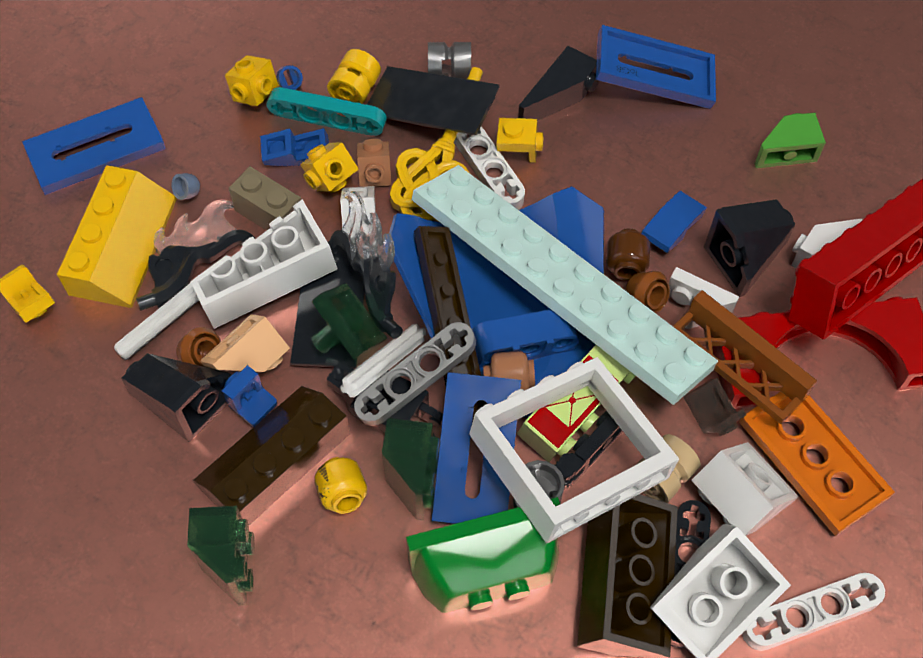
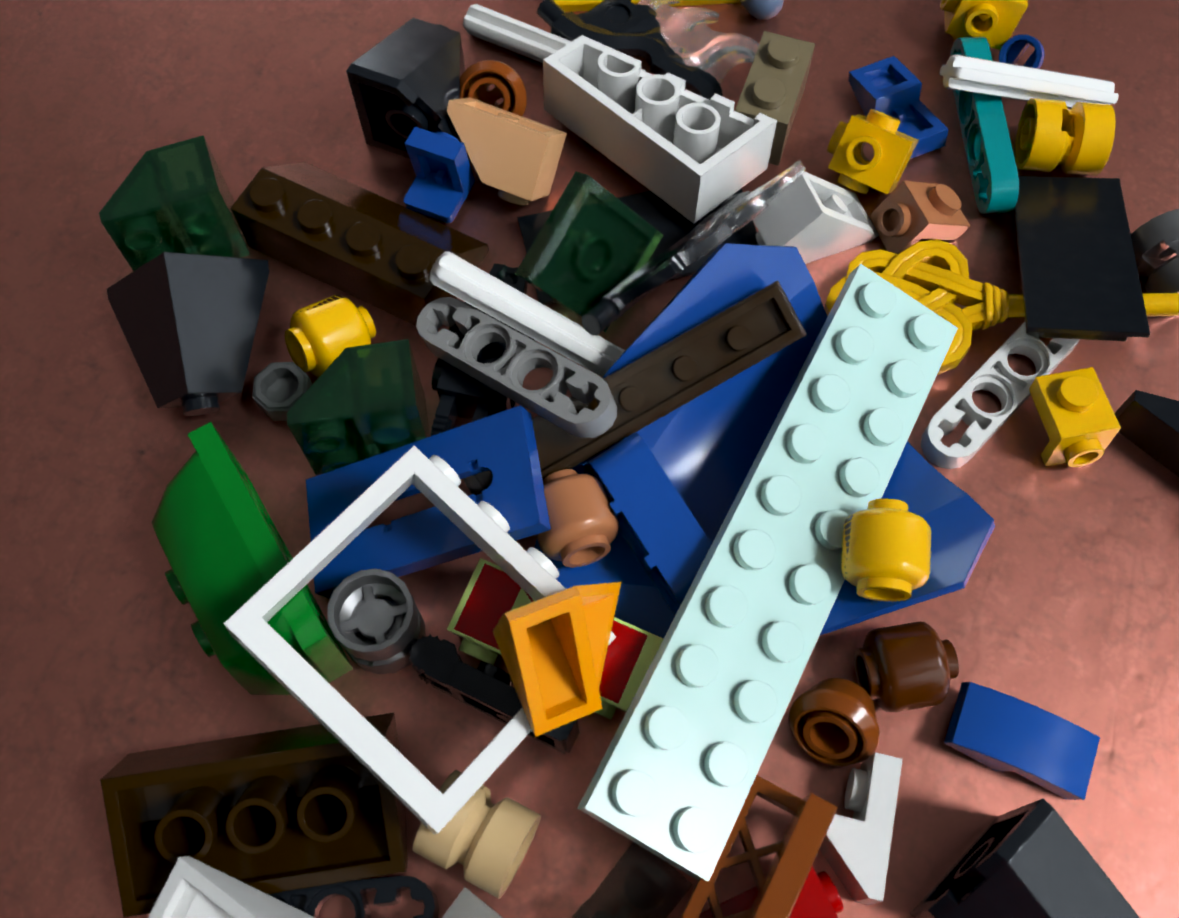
camera: 75 degrees right, 5 degrees up
none -> black slope [107,252,270,416]
none -> dark grey tile [252,362,313,421]
none -> light orange slope [493,582,621,737]
none -> yellow head [841,498,931,602]
none -> white axle [939,54,1119,108]

